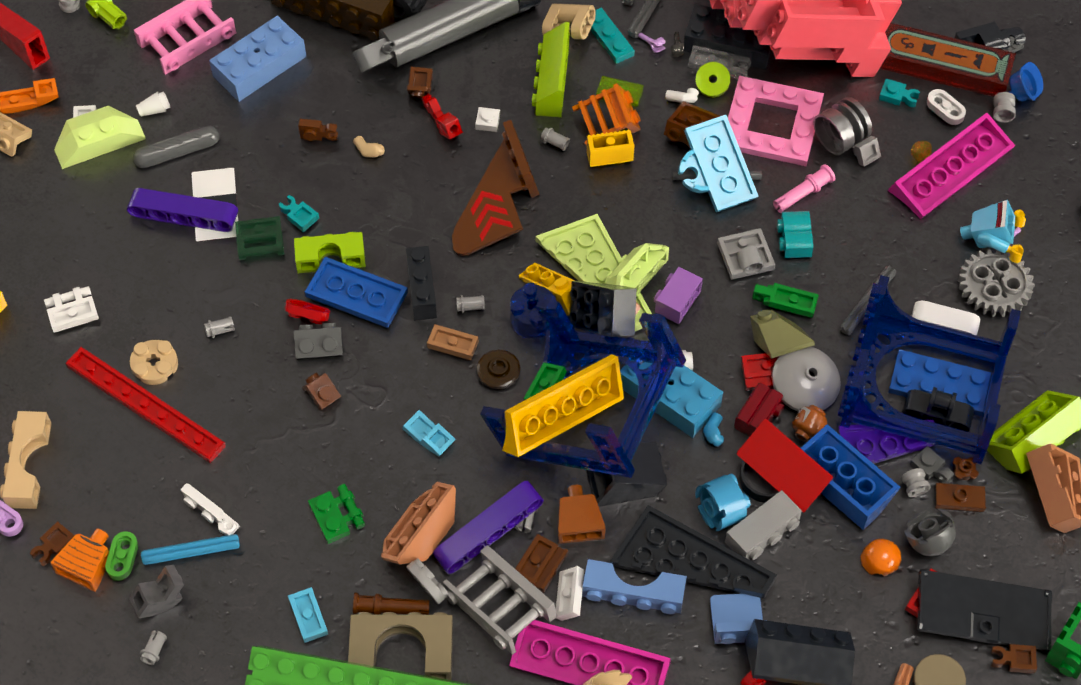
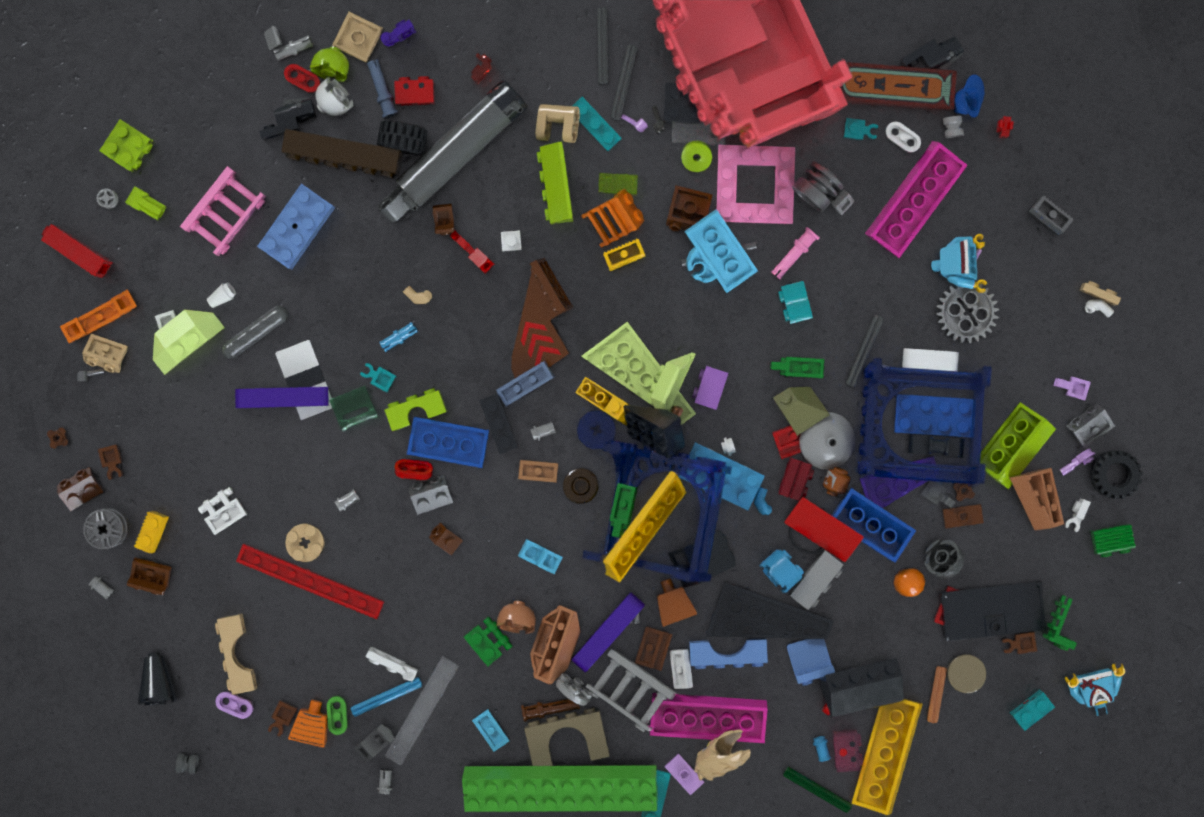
camera: 15 degrees left, 30 degrees up
reddish brown plate [298,118,338,141] -> none
light grey pin [540,128,570,151] -> none
white arm [665,88,699,103] -> none
light grey plate [717,228,775,280] -> none
light grey wheel [901,468,931,497] -> none
clear yellow plate [911,140,932,163] -> none
none -> dark azure pin [379,322,418,352]
none -> clear plate [385,656,459,765]
none -> sand blue plate [496,361,555,406]
none -> nougat cylinder [496,601,536,634]
none -> red plate [996,116,1014,138]

